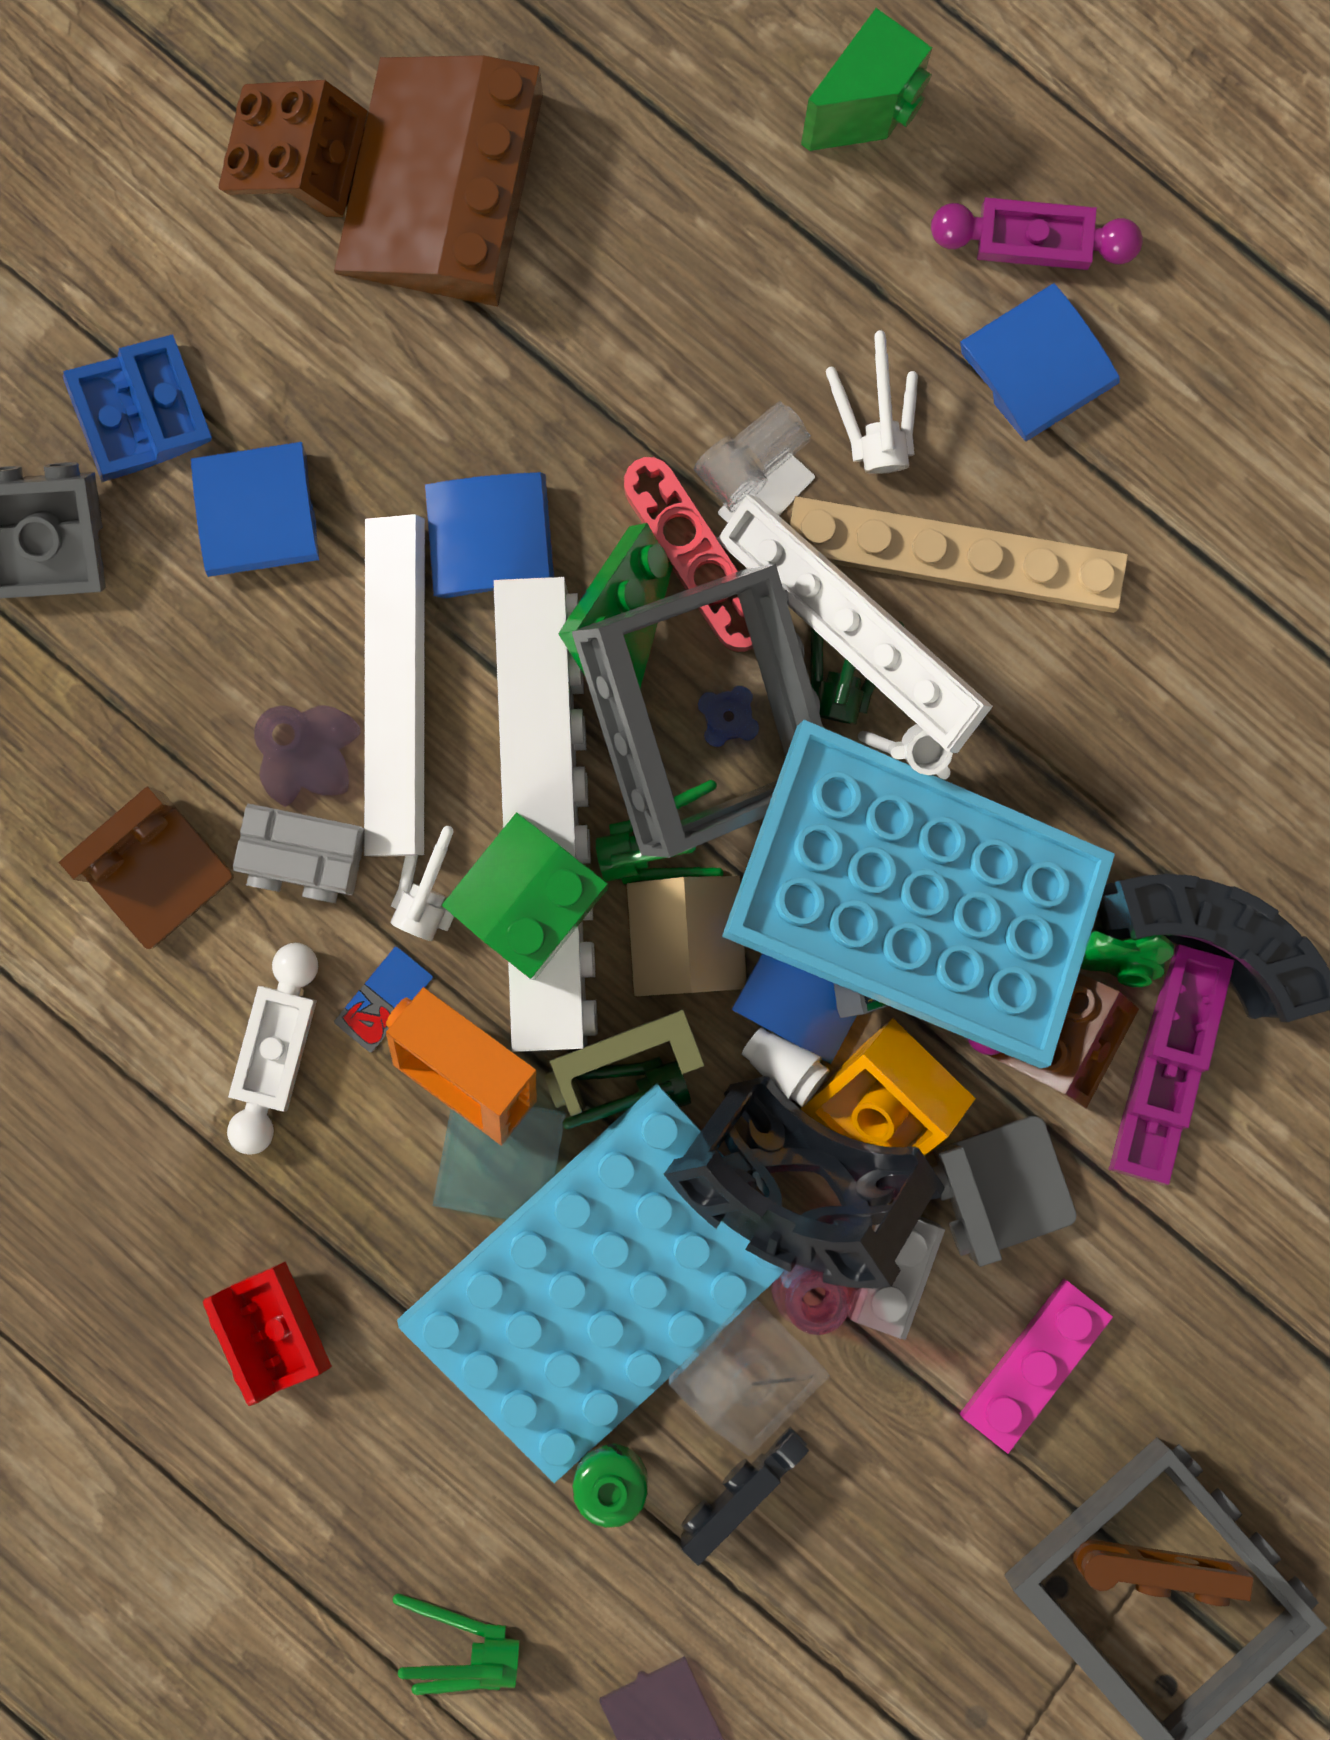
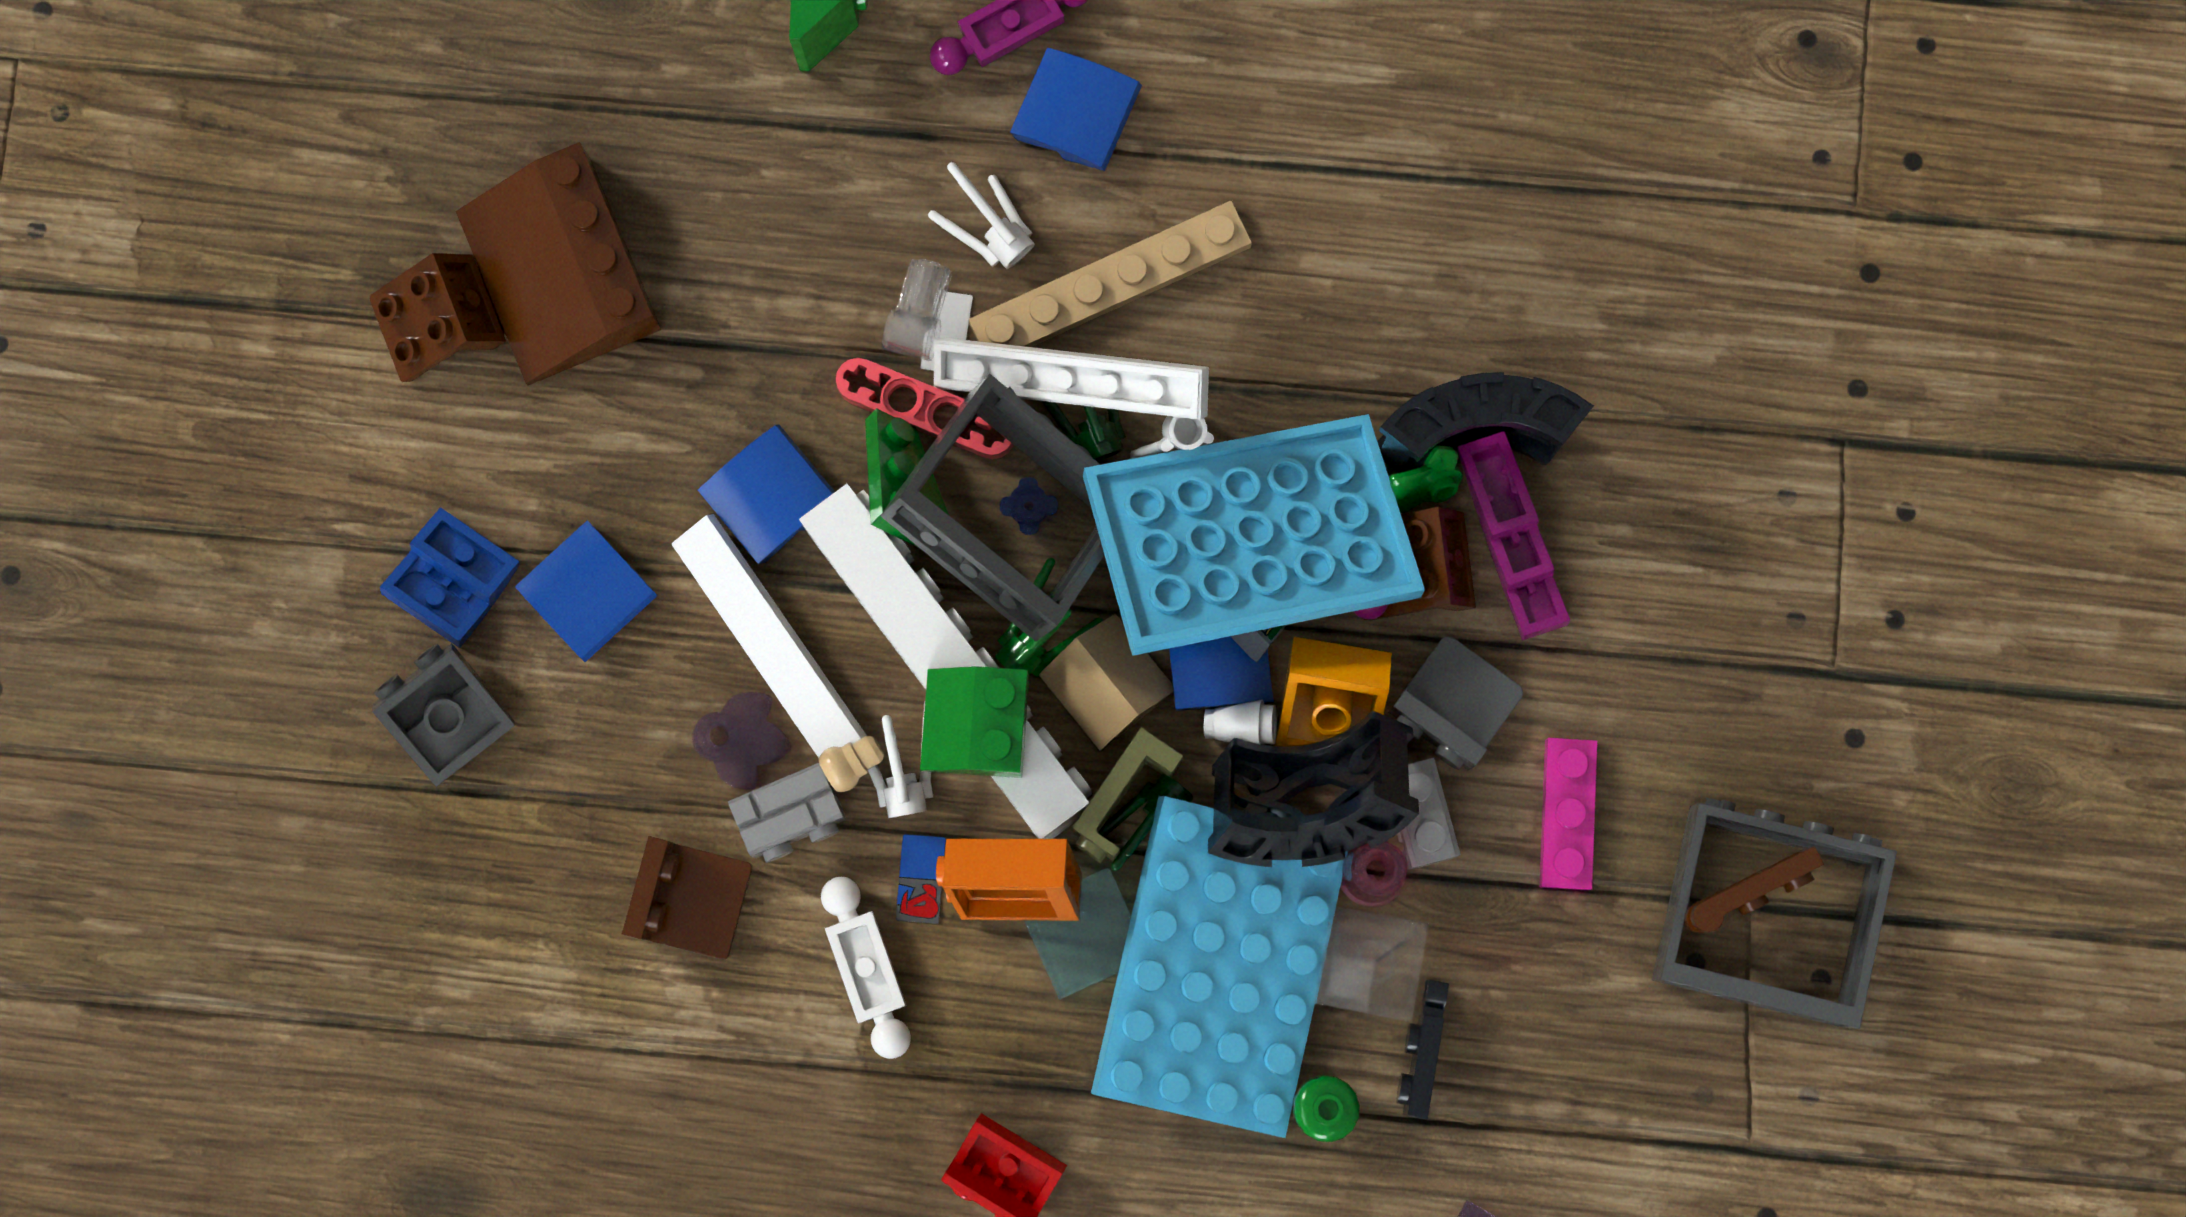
camera: 30 degrees left, 5 degrees down
none -> tan piece [818,736,884,792]

